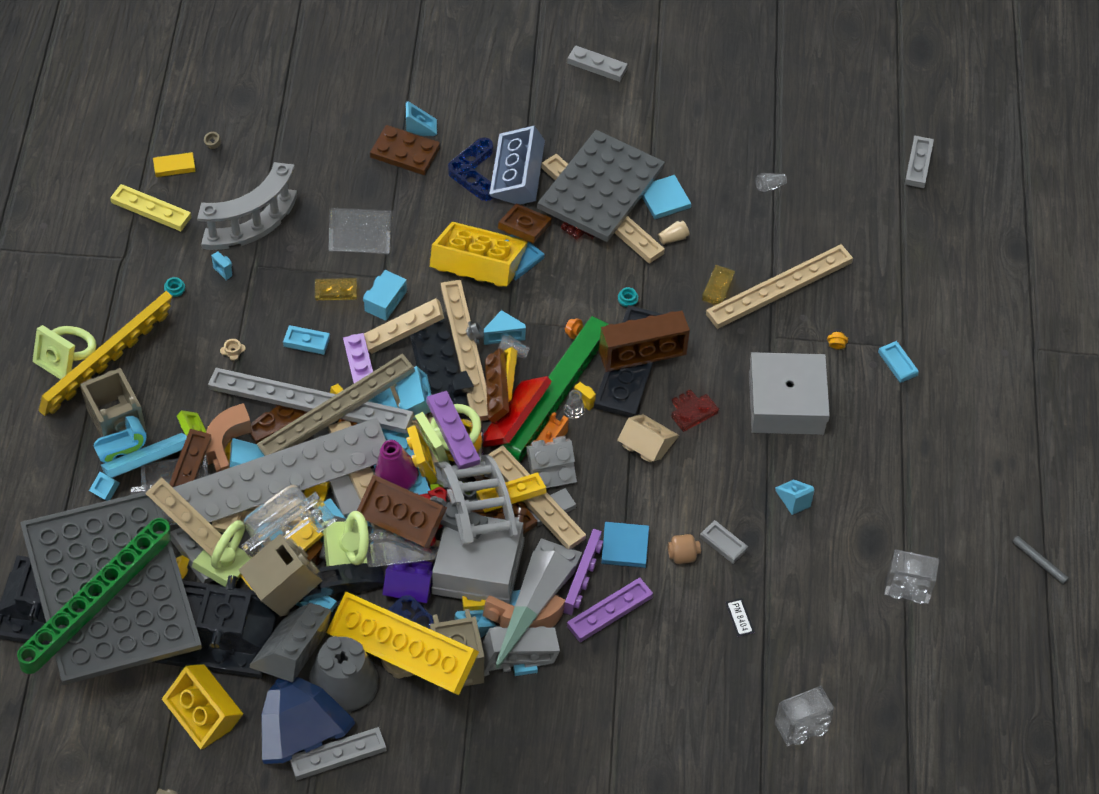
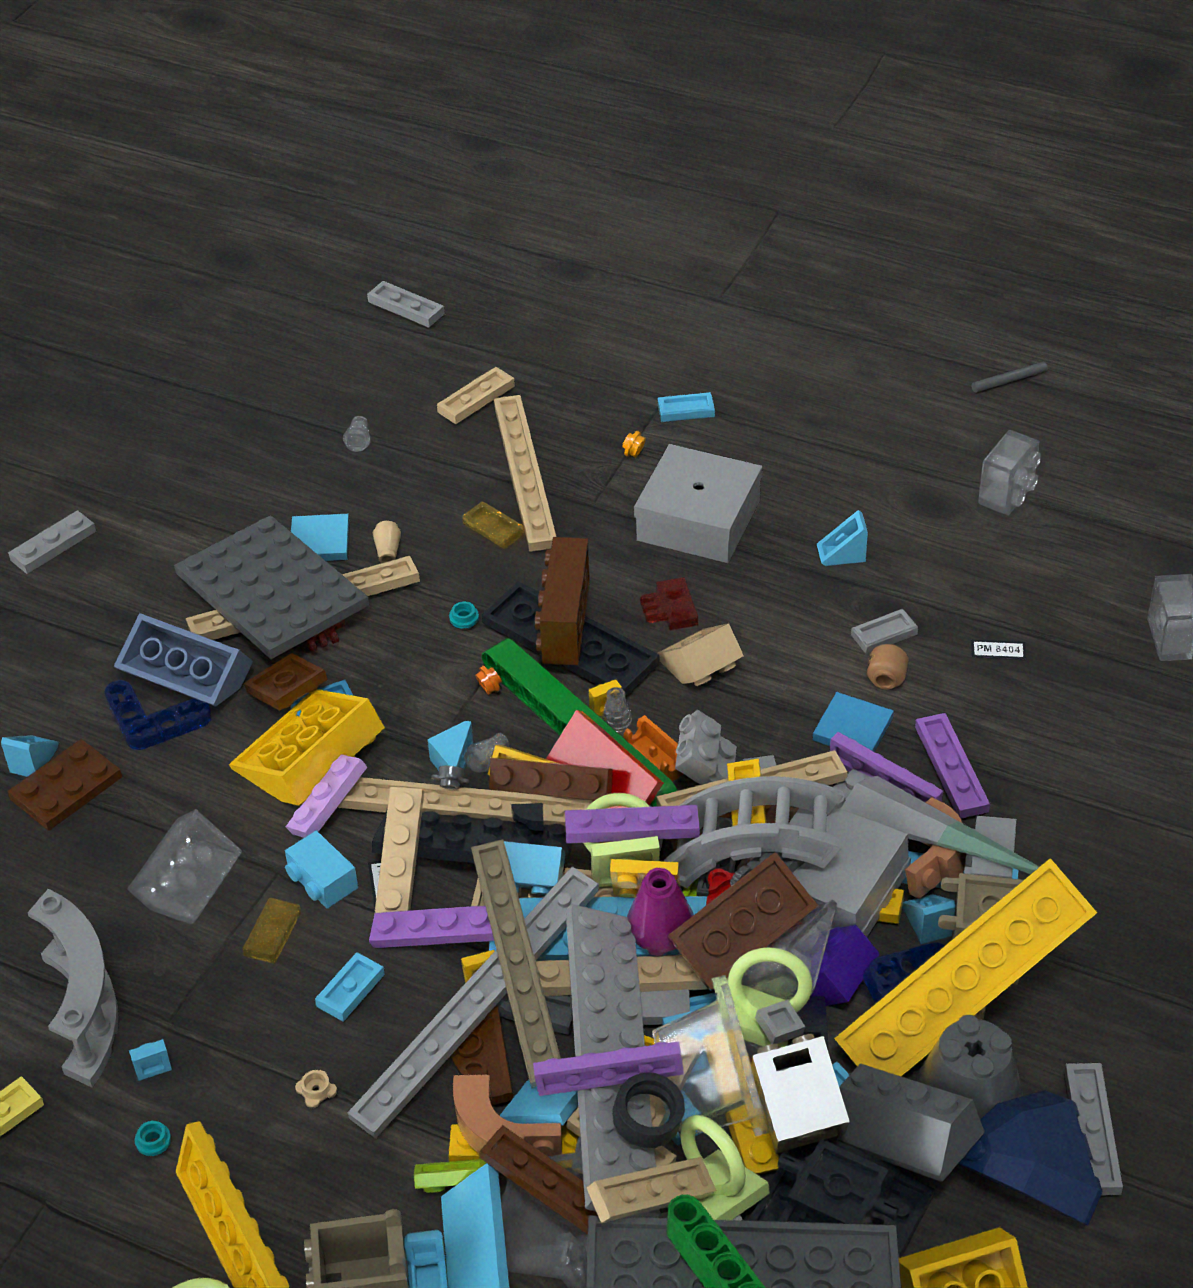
camera: 65 degrees left, 10 degrees down
none -> lavender plate [285,754,367,838]
none -> tan plate [437,367,515,424]
none -> medium lavender plate [533,1041,684,1096]
none -> black tyre [612,1073,685,1148]
none -> light grey plate [755,999,805,1044]

